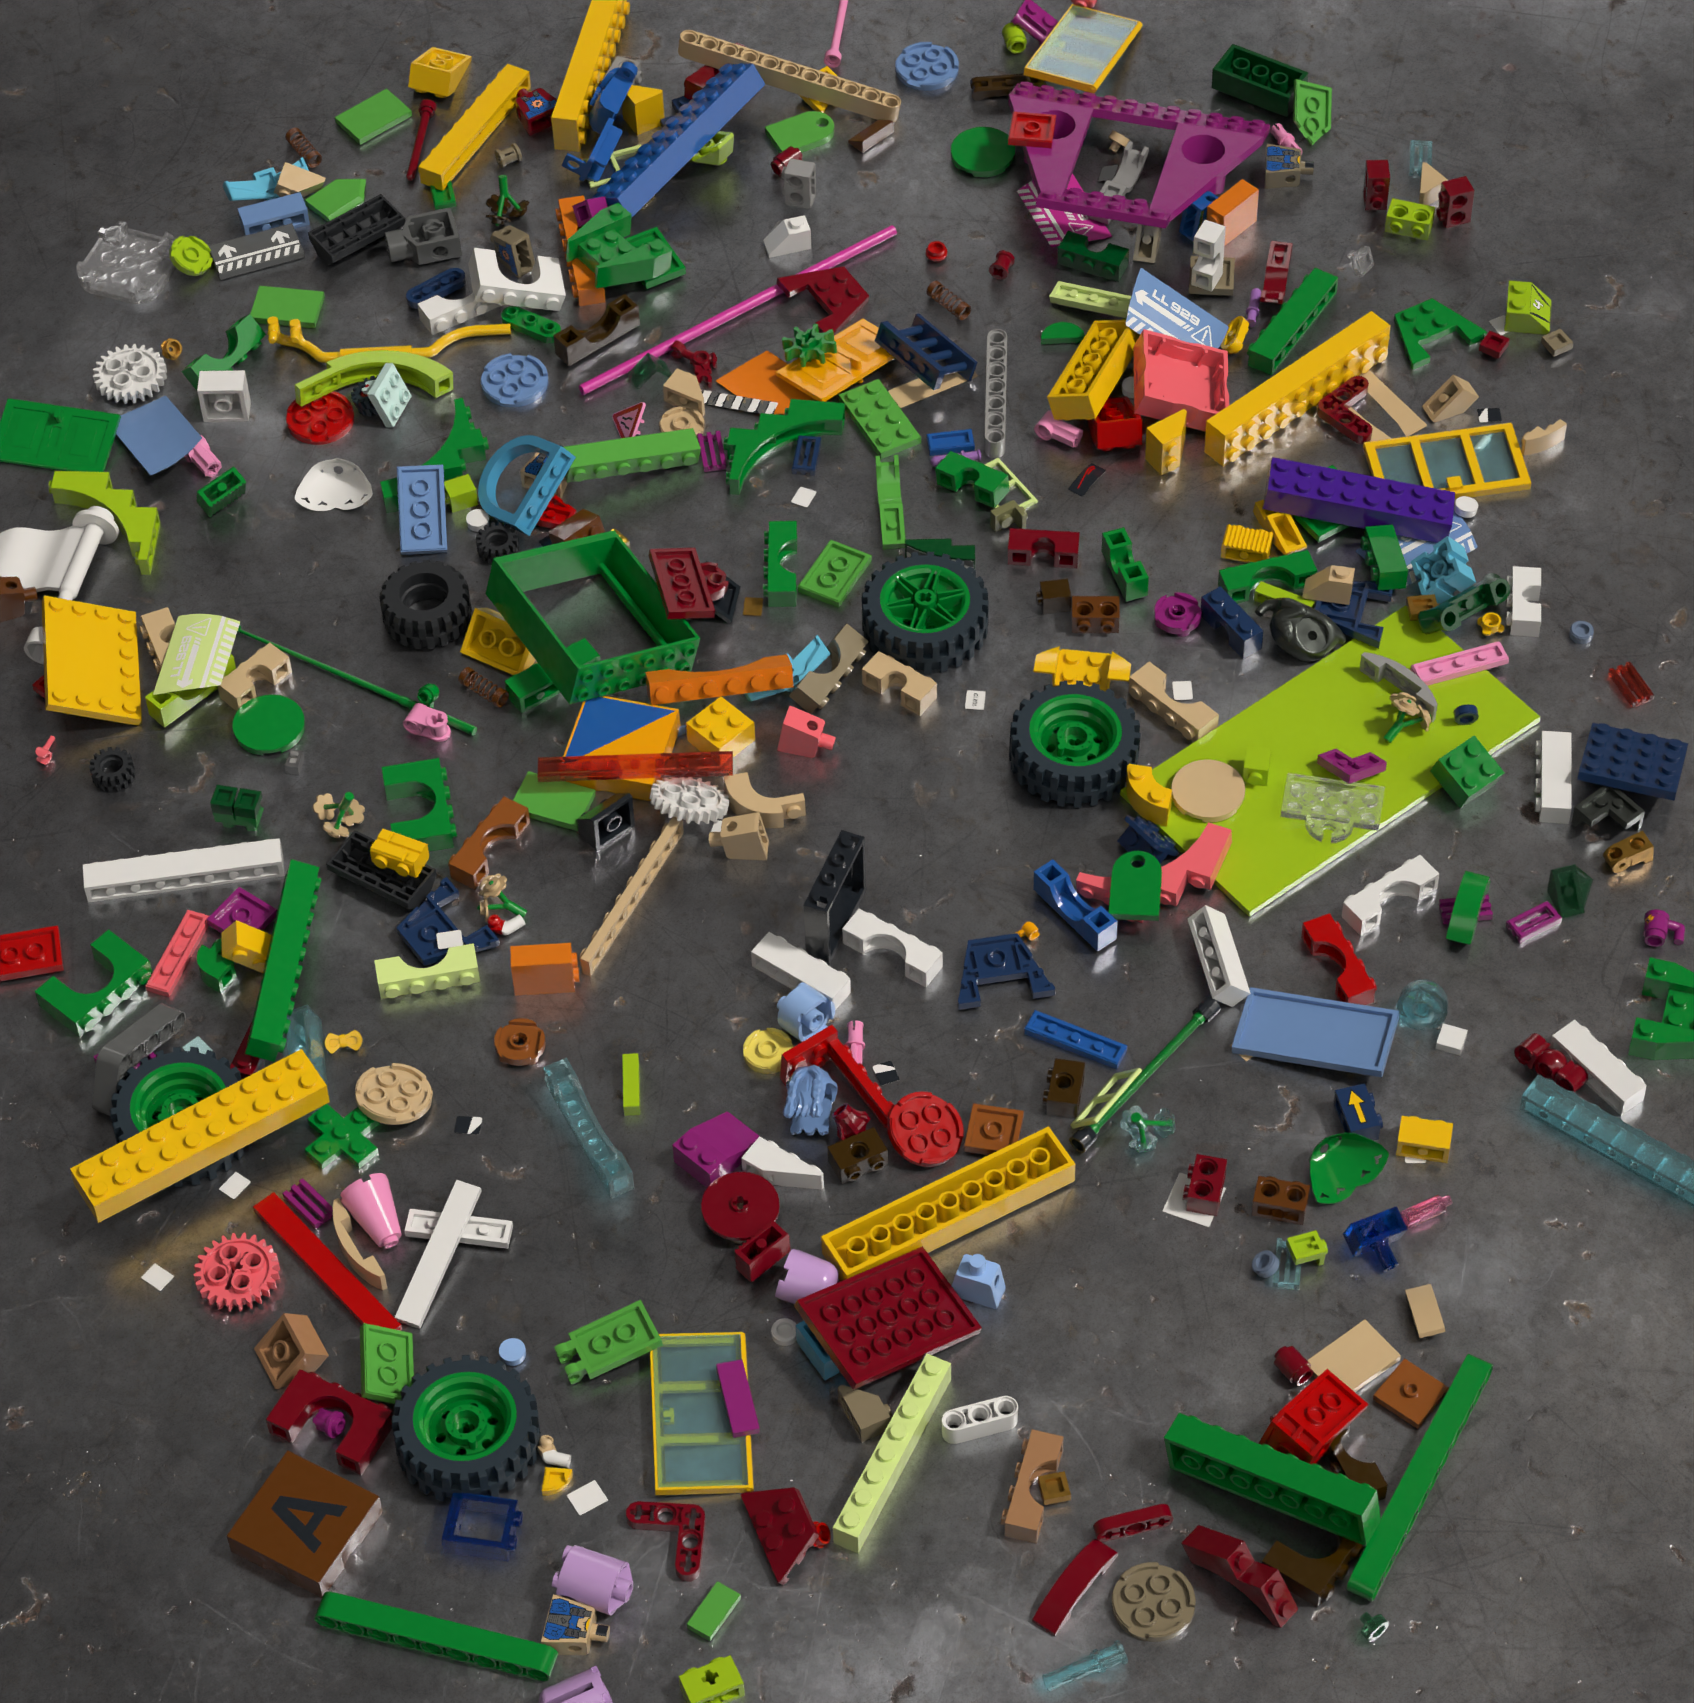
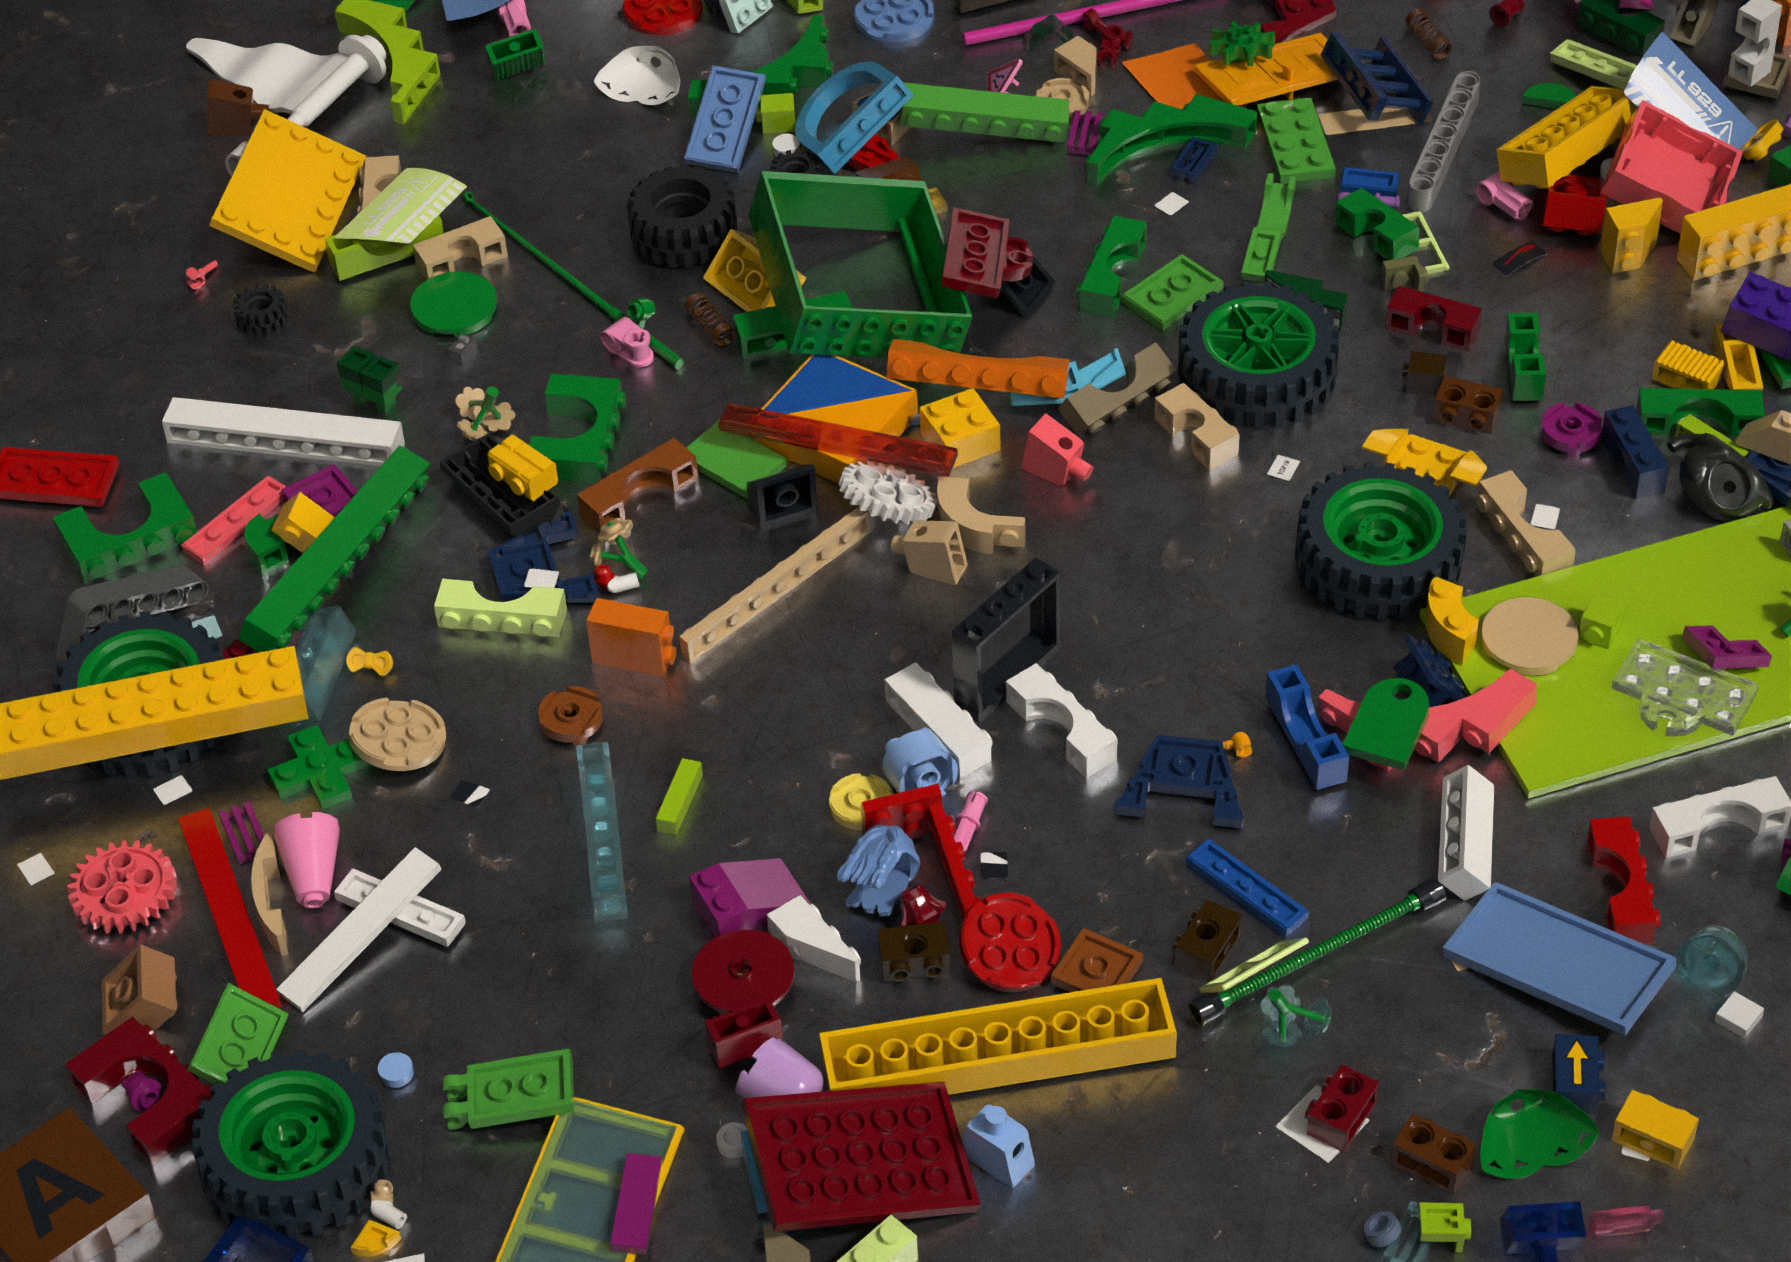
camera: 20 degrees right, 5 degrees down
sticker [701,390,778,414] -> none
pearl gold sticker [743,597,763,616] -> none

